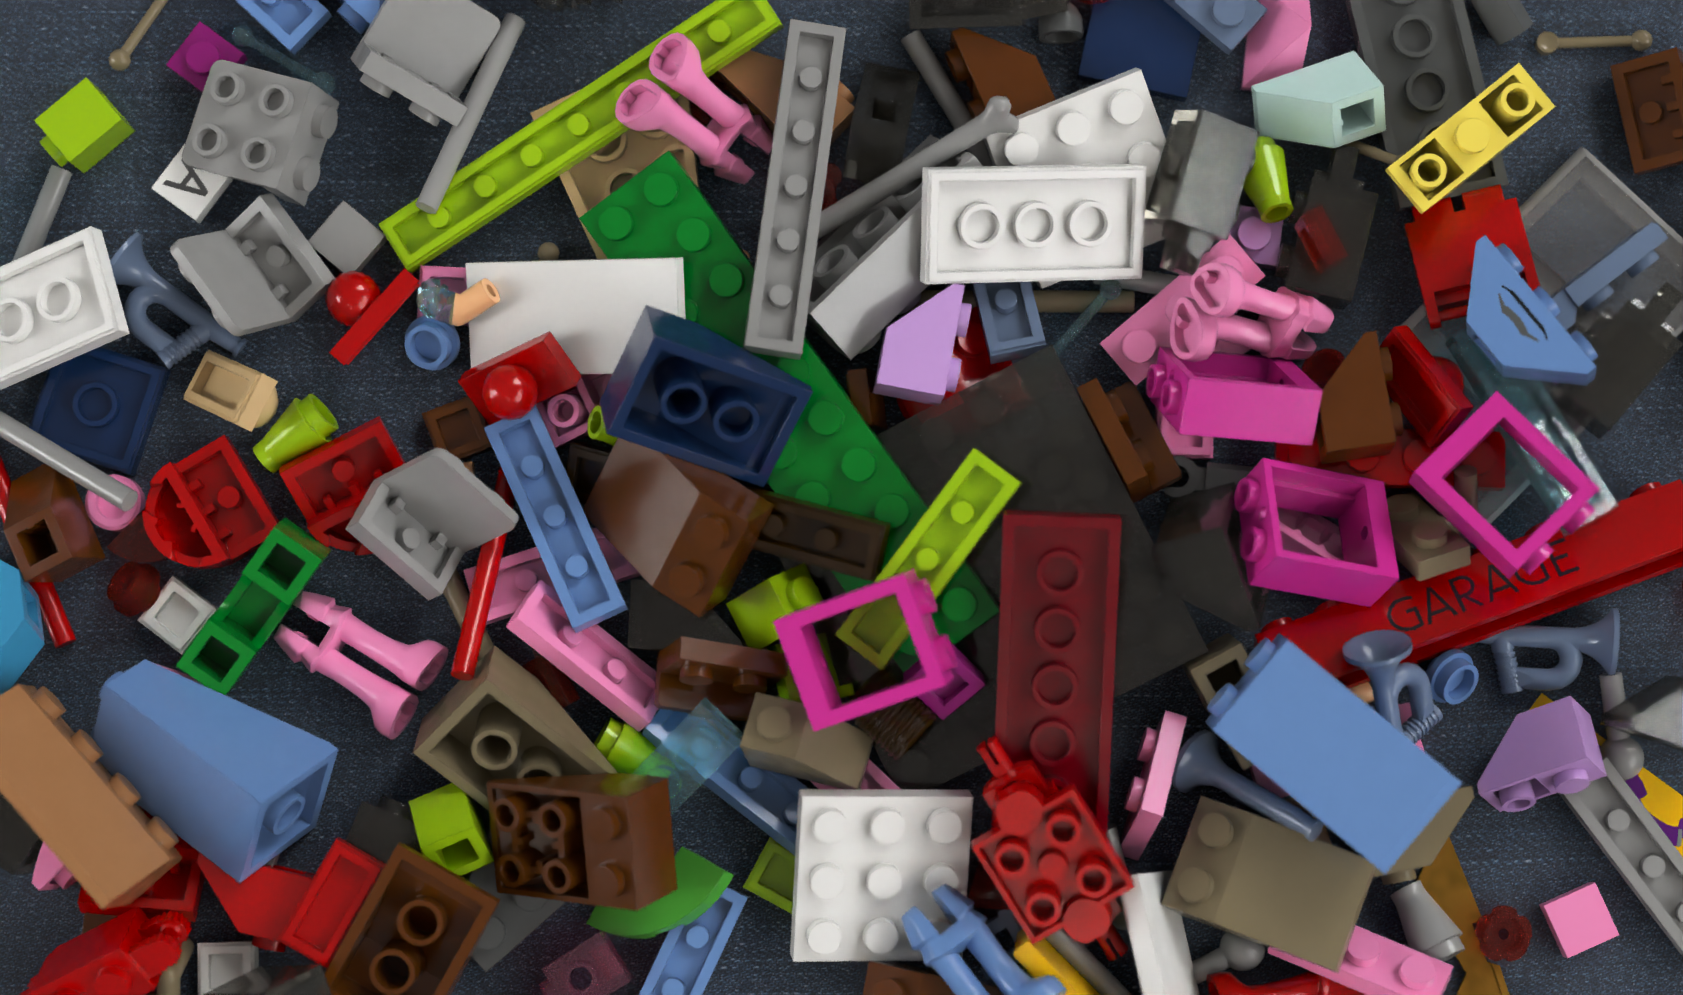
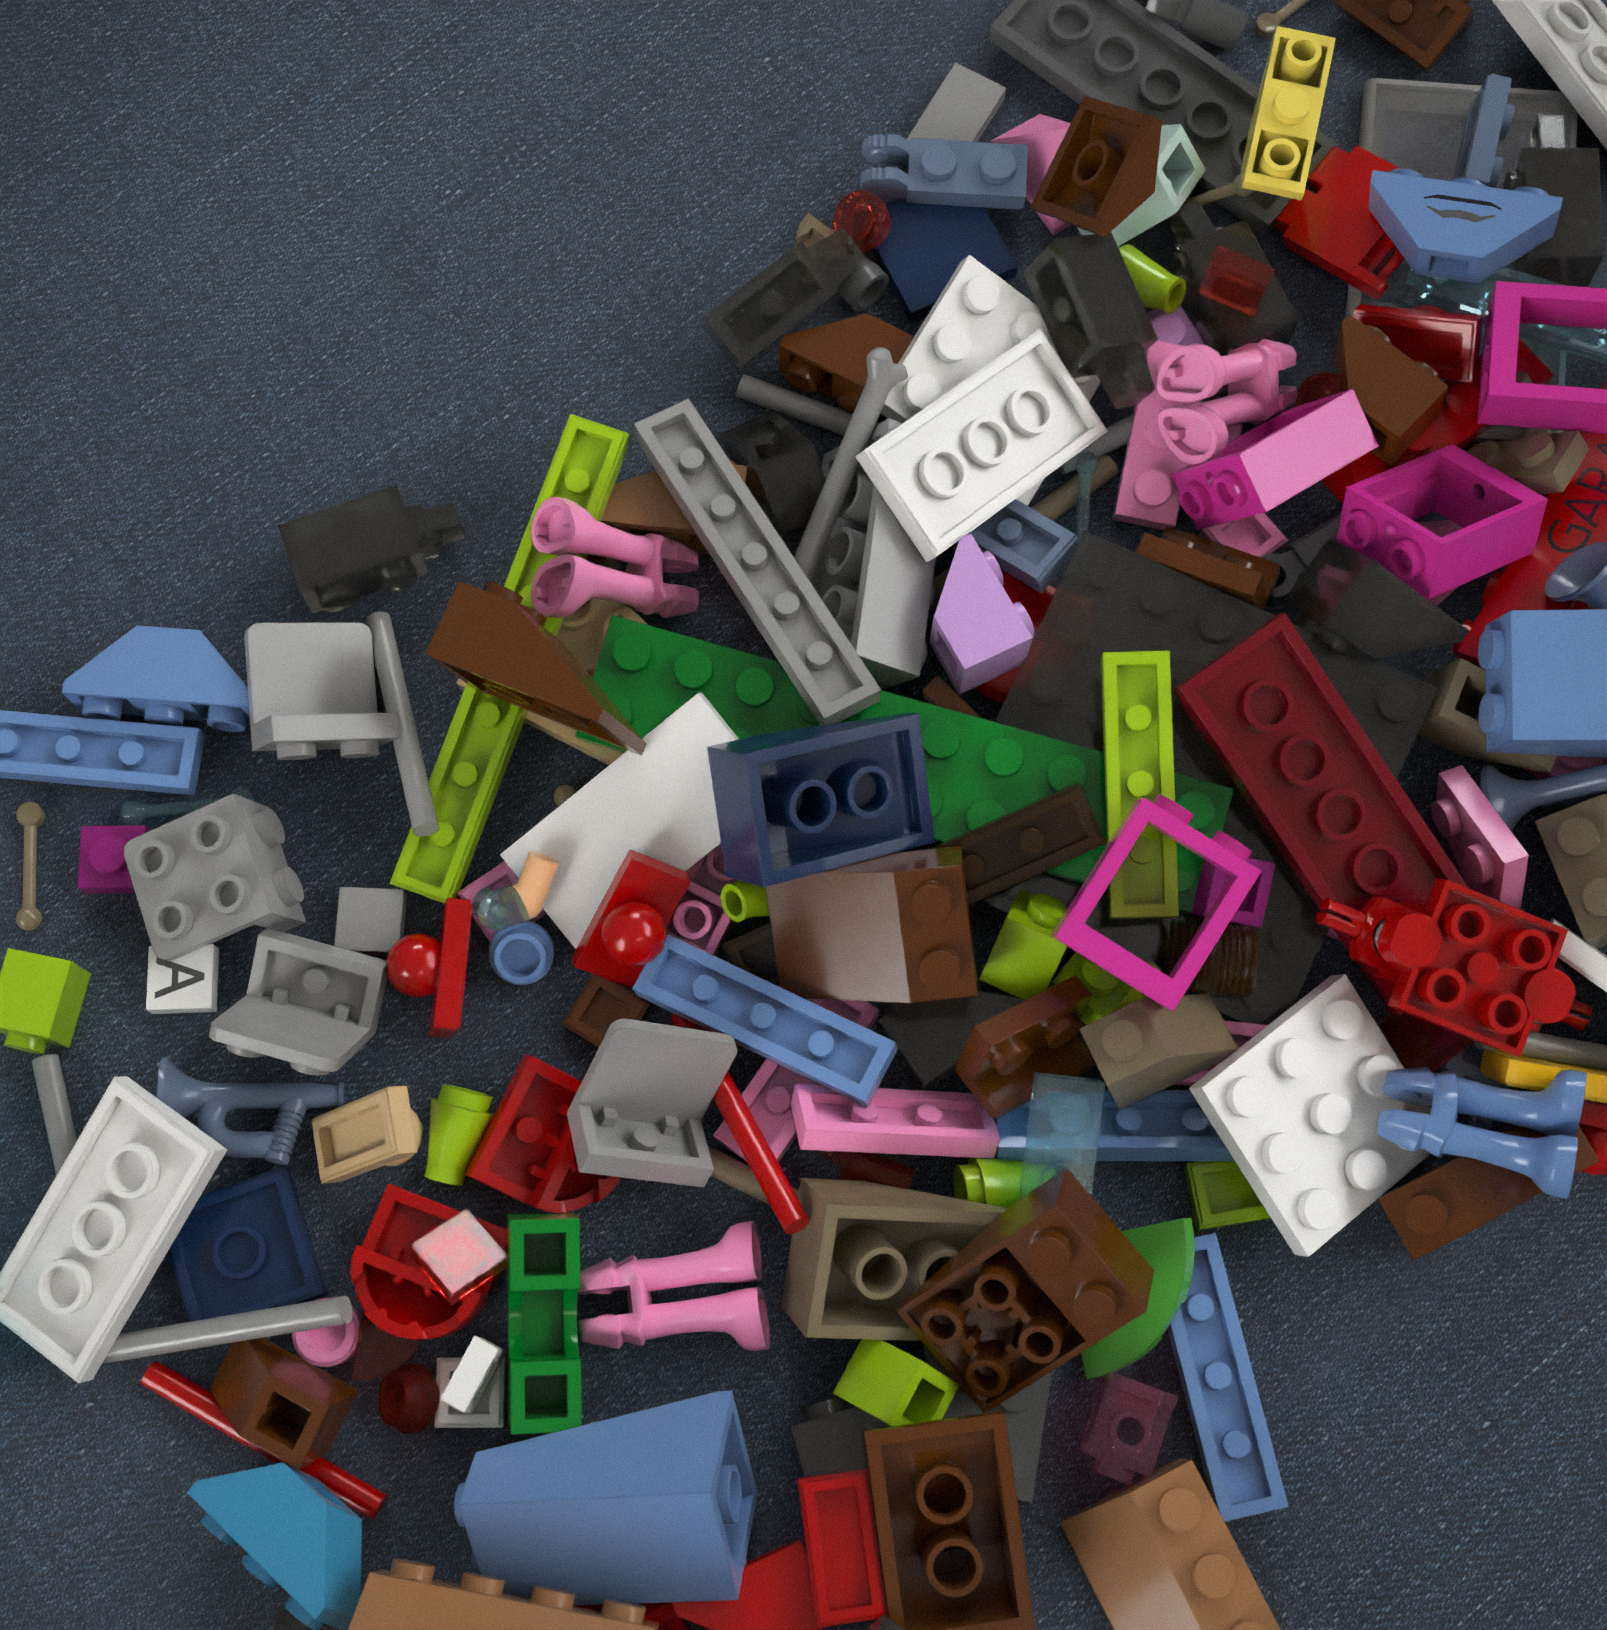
camera: 40 degrees left, 10 degrees down
none -> clear red tile [410,1208,508,1306]
none -> reddish brown slope [425,581,647,756]
none -> white tile [440,1336,507,1413]
none -> reddish brown slope [1030,96,1162,238]

